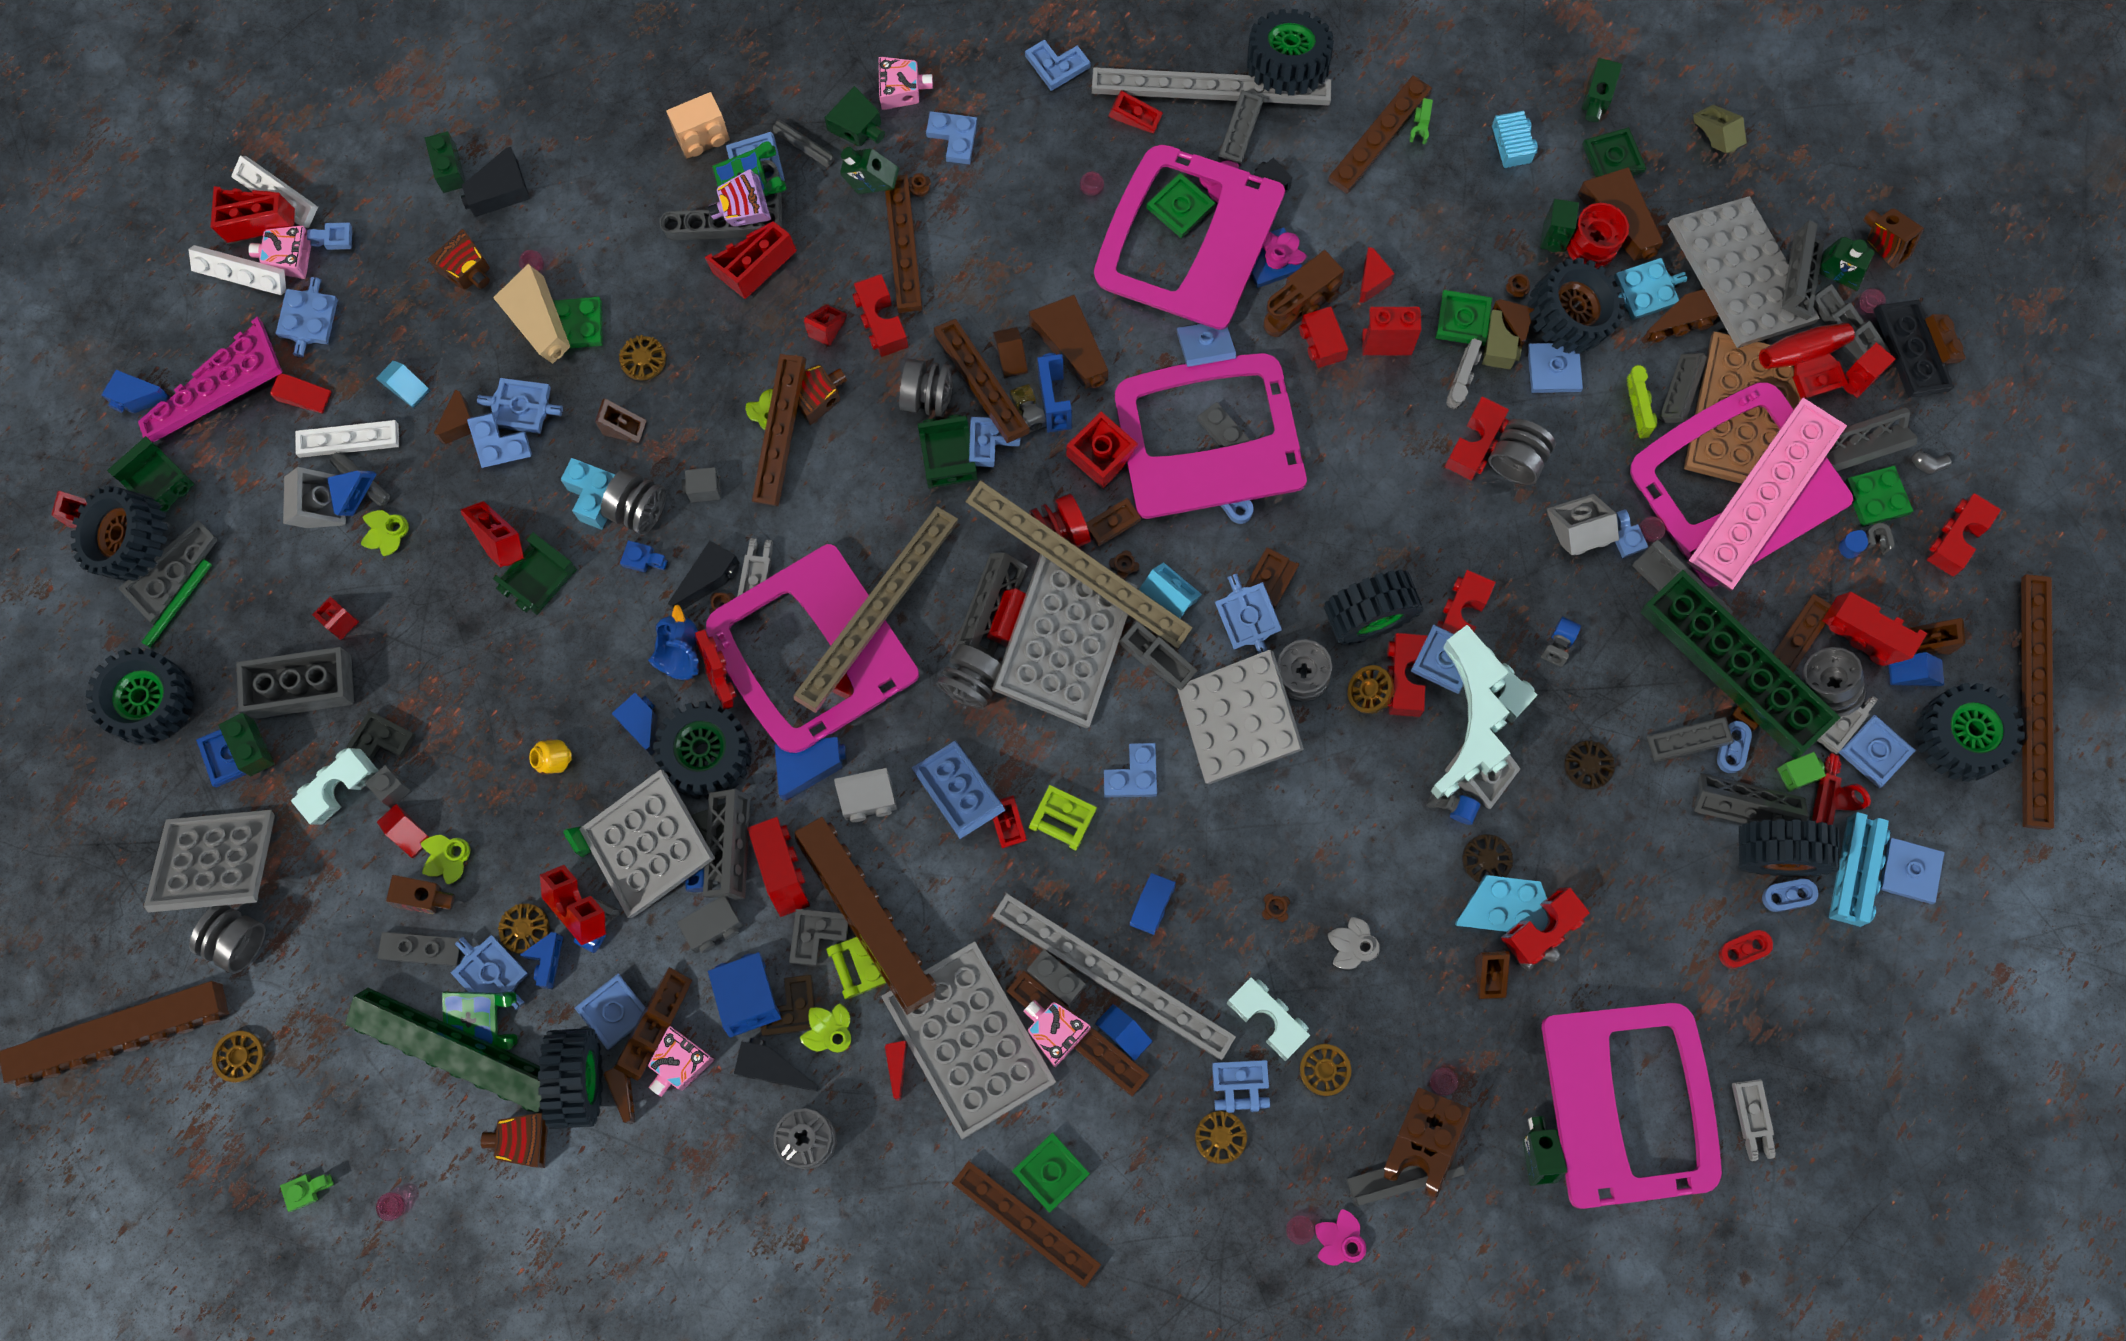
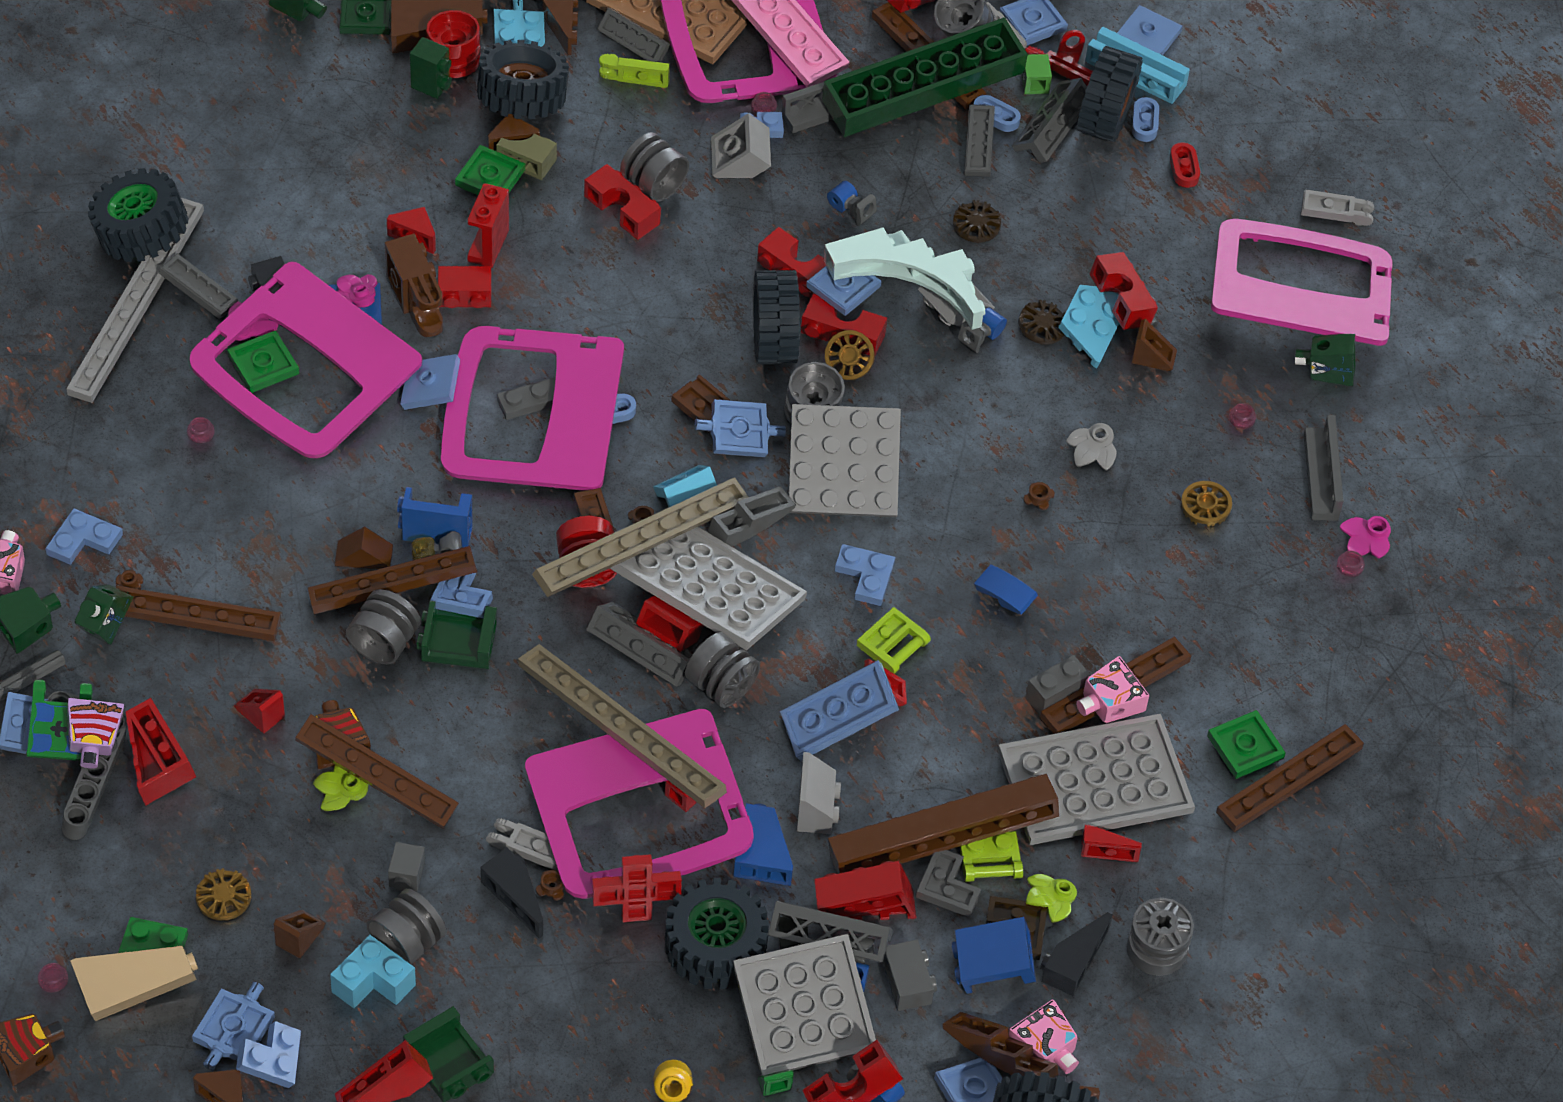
camera: 80 degrees left, 20 degrees down
blue slope [611,693,657,755] -> none
blue plate [620,541,668,573] -> none
blue hair [648,605,699,680] -> none
red arch [852,274,909,357] -> none
light grey plate [992,893,1236,1061] -> none
medium blue plate [1025,40,1091,91] -> none
reddish brown slope [1029,294,1108,389] -> none
red slope [1066,411,1138,488] -> none
blue slope [1095,1004,1153,1061] -> none
red slope [1108,90,1163,134] -> none
pearl gold wheel [1195,1111,1247,1164] -> none
medium blue plate [1212,1060,1270,1113] -> none
light aqua arch [1227,977,1310,1061] -> none
reddish brown plate [1328,75,1432,194] -> none
reddish brown brick [1384,1087,1471,1199] -> none
bright green plate [1409,98,1433,144] -> none
light grey hinge [1446,338,1482,410] -> none
medium azure brick [1492,111,1538,168] -> none
reddish brown plate [1506,274,1530,298] -> none
medium blue plate [1527,343,1583,393] -> none

